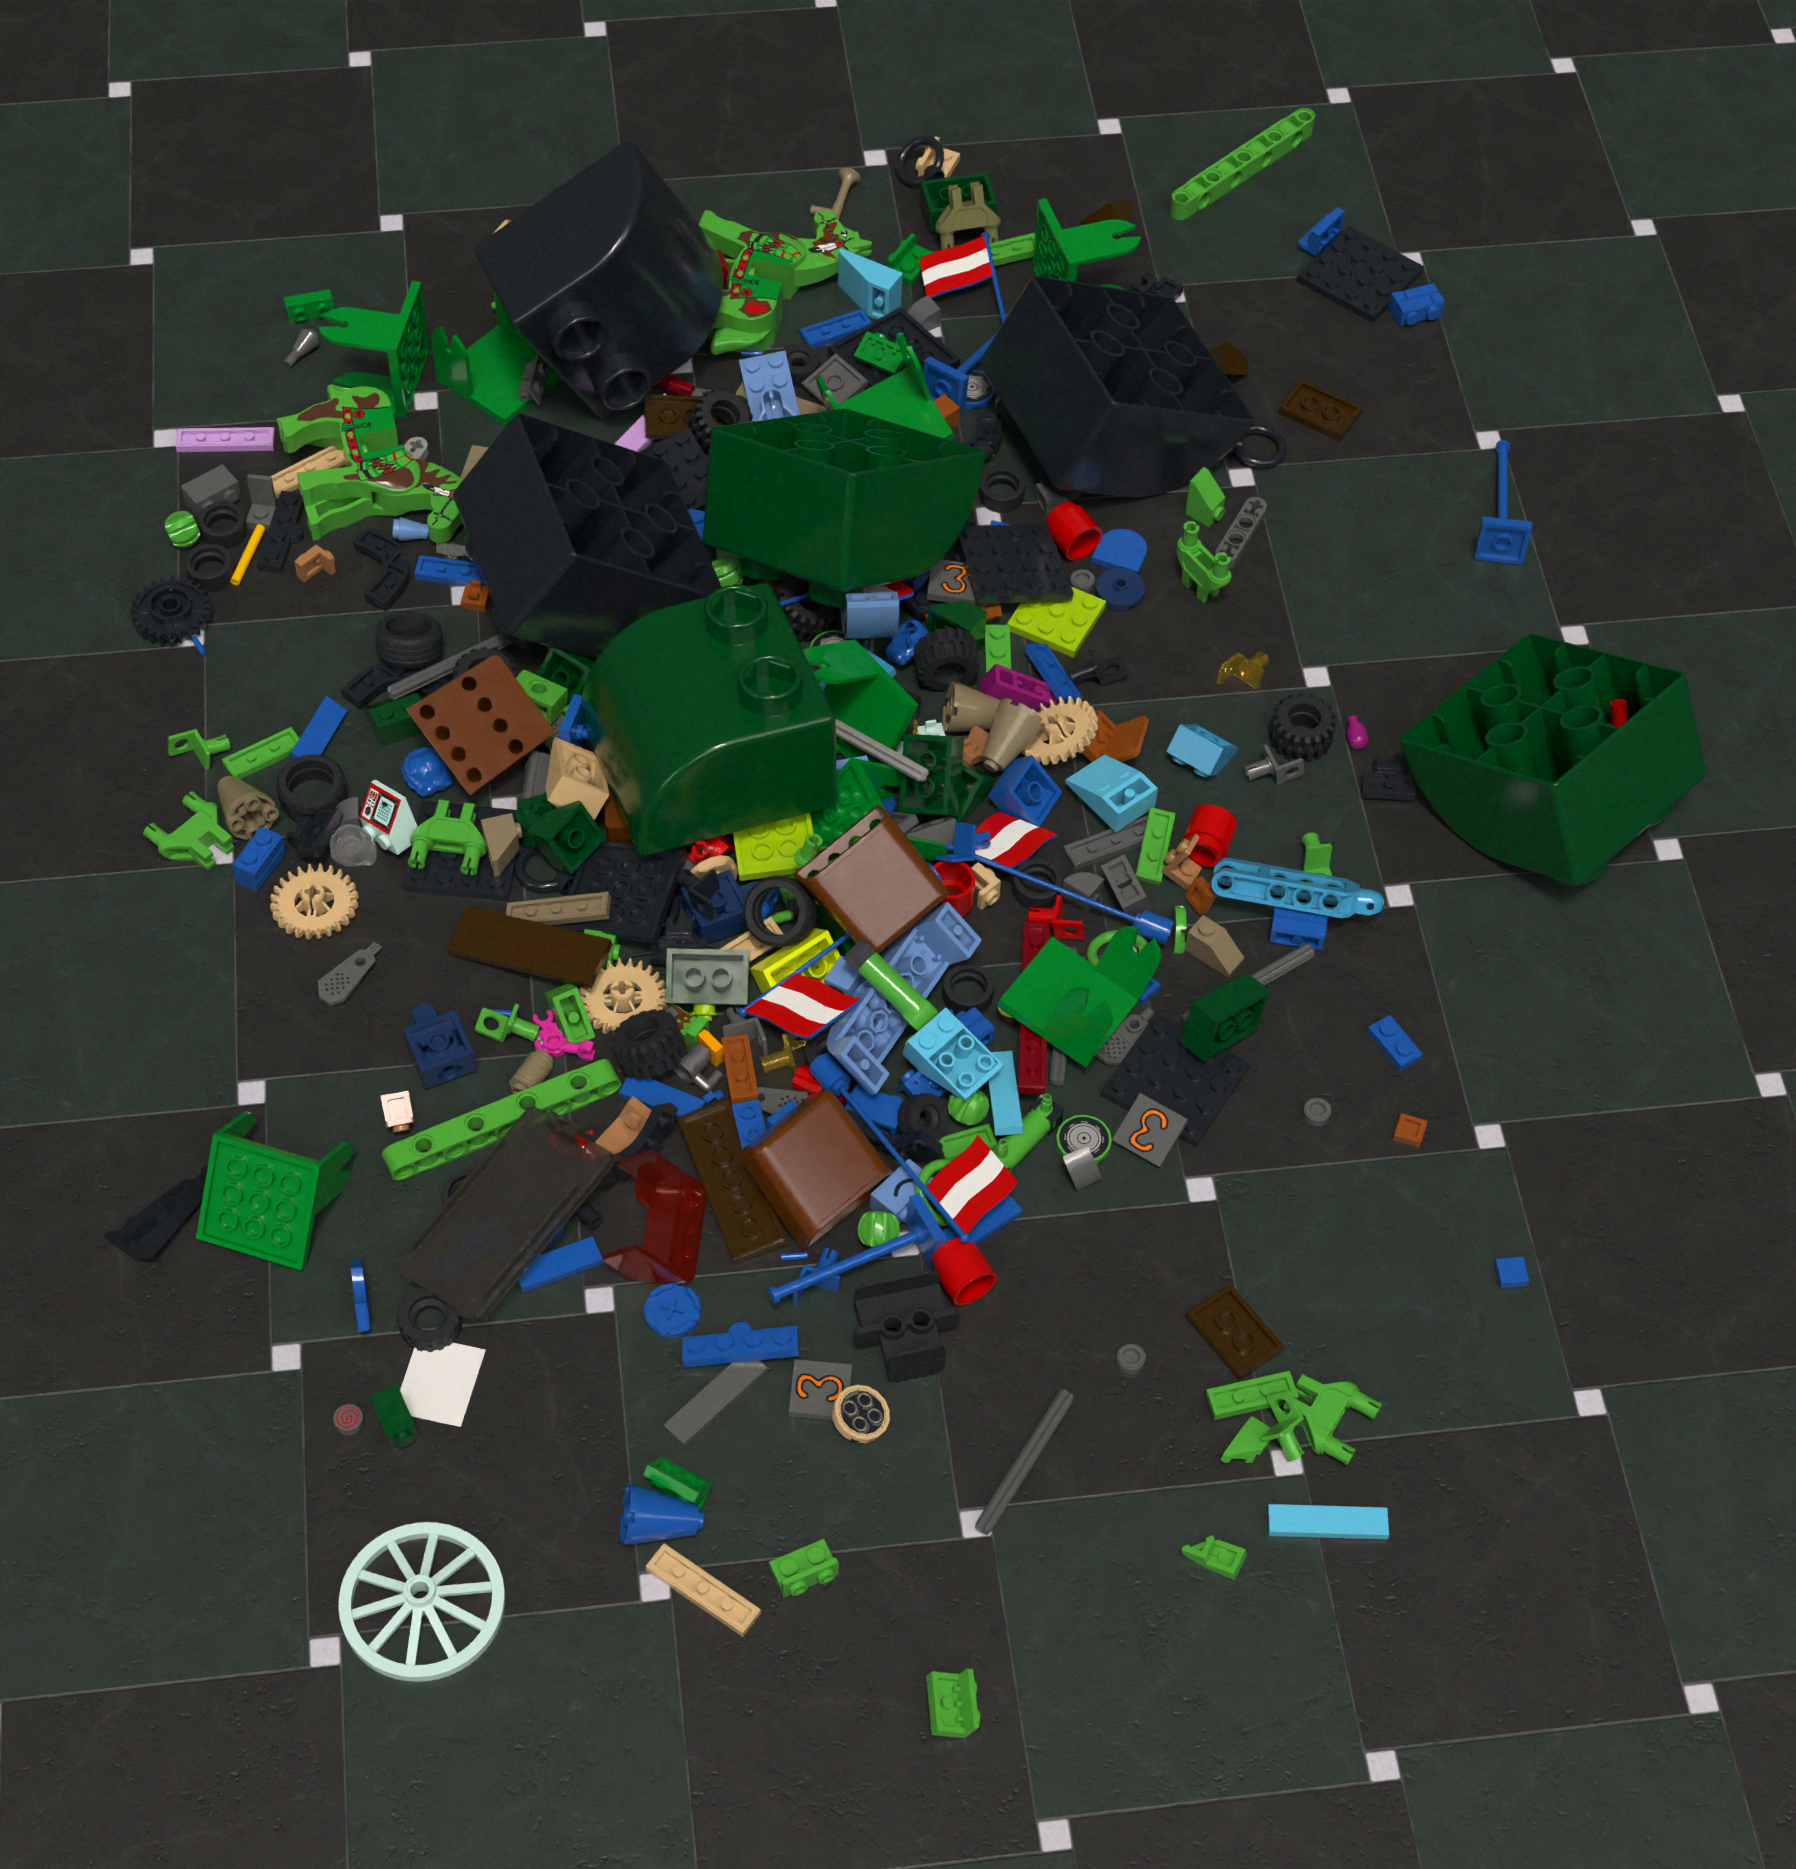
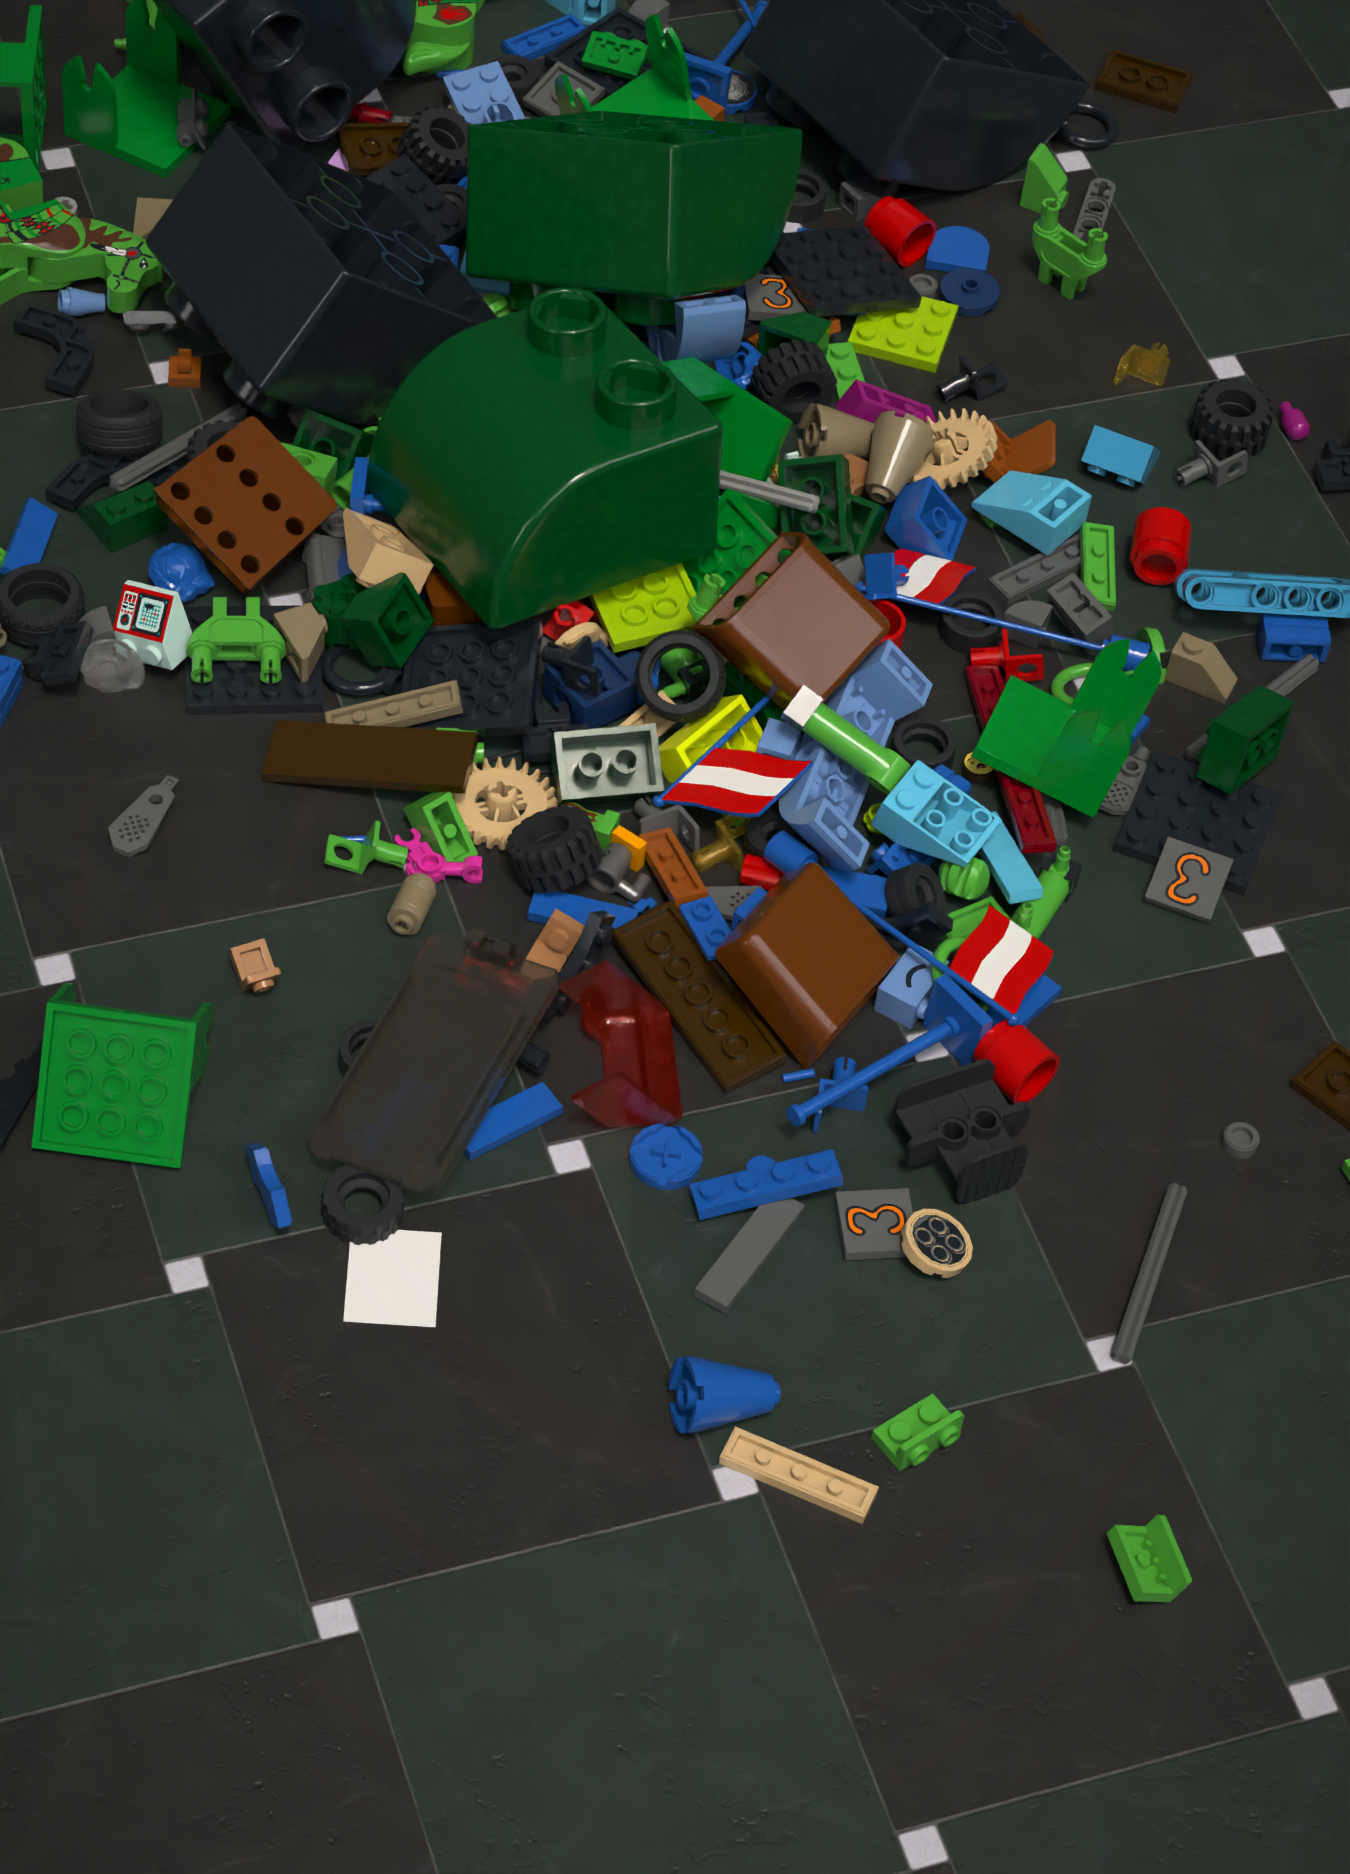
camera: 15 degrees left, 5 degrees down
tan gear [270,863,359,939] -> none
dark grey tile [333,1404,364,1435] -> none
light aqua wheel [339,1522,505,1682] -> none
dark green slope [369,1383,419,1450] -> none
bright green beam [381,1059,622,1180] -> none
dark blue brick [403,1003,477,1089] -> none
blue tile [414,555,487,586] -> none
green bracket [644,1456,712,1510] -> none
lime plate [690,1004,717,1021] -> none
bright green piece [858,1211,900,1247] -> none
tan bracket [971,862,1001,910] -> none
blue tile [1025,644,1082,704] -> none
tile [1056,1115,1112,1164] -> none
dark grey brick [1062,1145,1102,1191] -> none
medium nougat bracket [1162,834,1202,890] -> none
dark orange tile [1184,877,1217,915] -> none
bright green bracket [1302,832,1335,887] -> none

